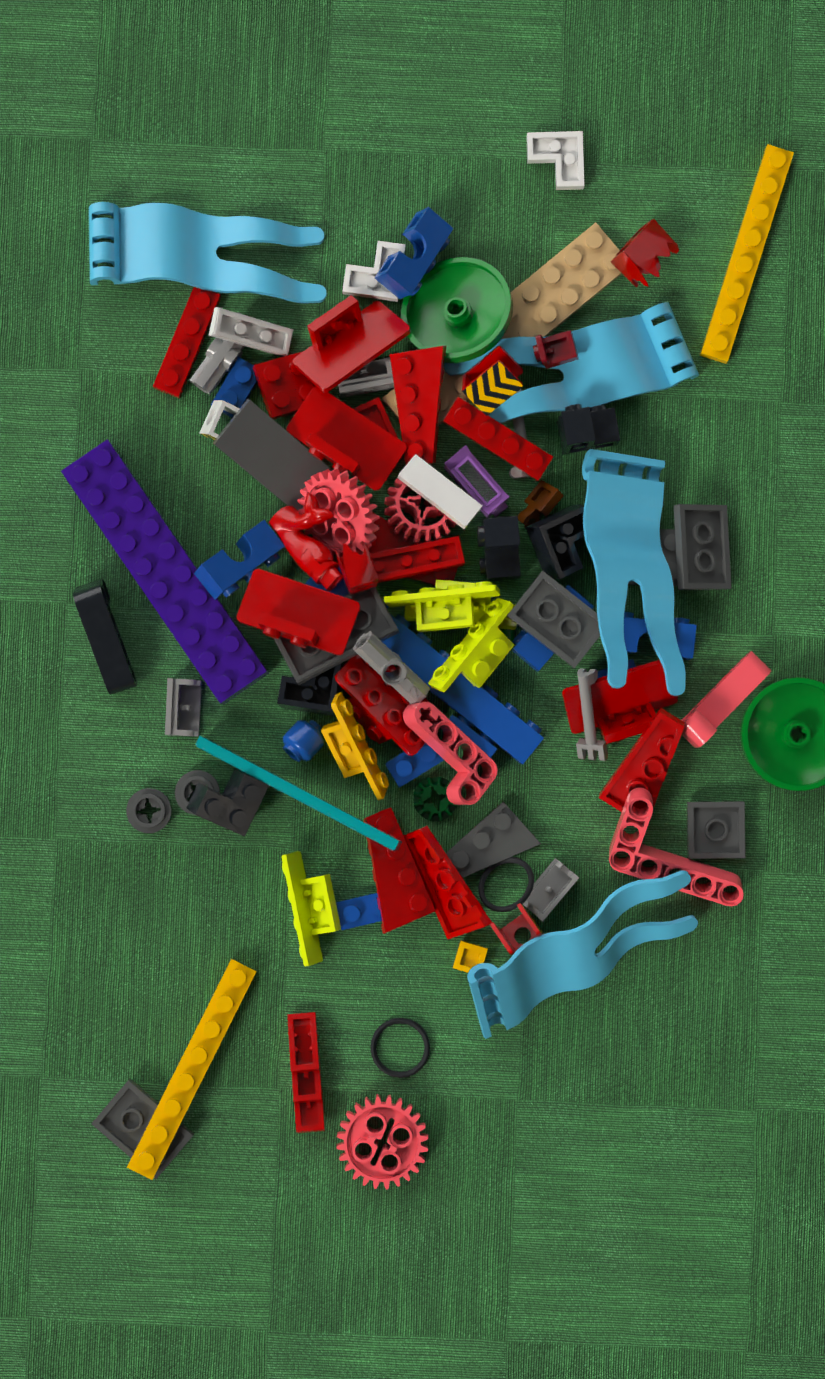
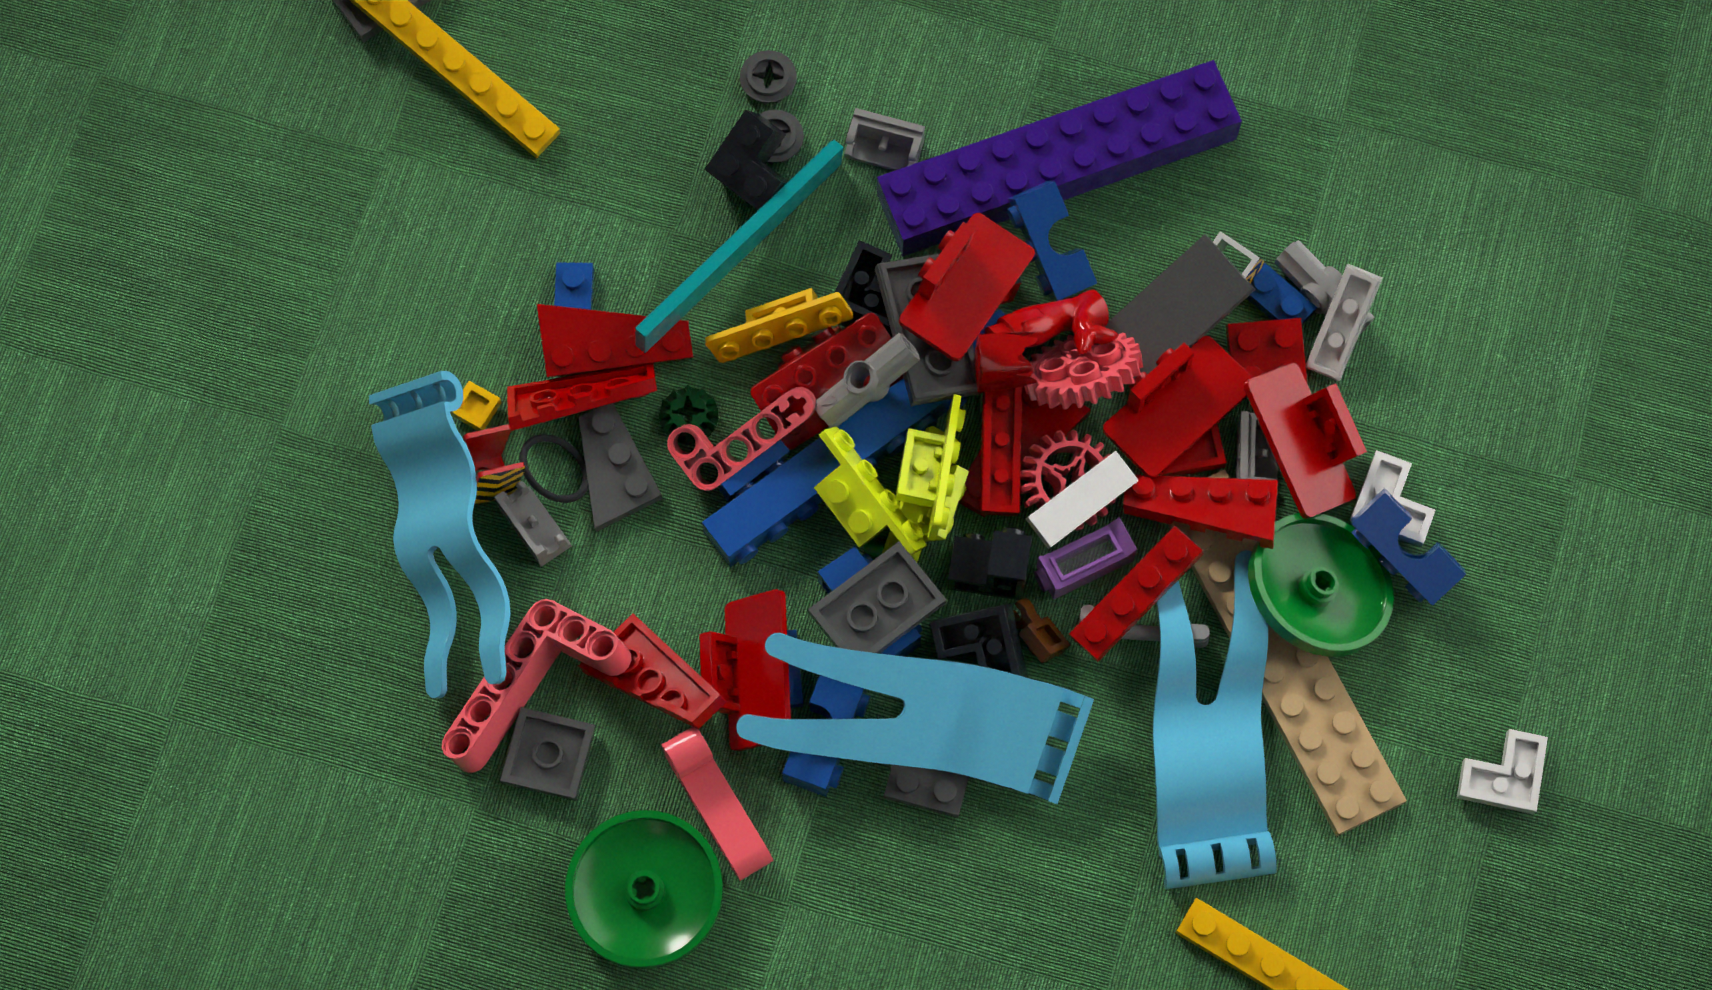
camera: 105 degrees right, 15 degrees down
black beam [73,579,137,695] -> none
medium azure flag [89,202,327,303] -> none
red plate [153,287,221,399] -> none
neon yellow bracket [282,851,341,967] -> none
blue head [283,720,324,762] -> none
red slope [287,1012,325,1133] -> none
coral gear [336,1094,428,1190] -> none
black tyre [370,1018,430,1078] -> none
blue plate [385,743,444,788] -> none
piece [462,346,523,416] -> none
dark red bracket [533,330,579,369] -> none
black brick [557,404,620,455] -> none
light grey hinge [576,668,608,761] -> none
red piece [610,219,679,287] -> none
dark grey plate [674,504,732,590] -> none

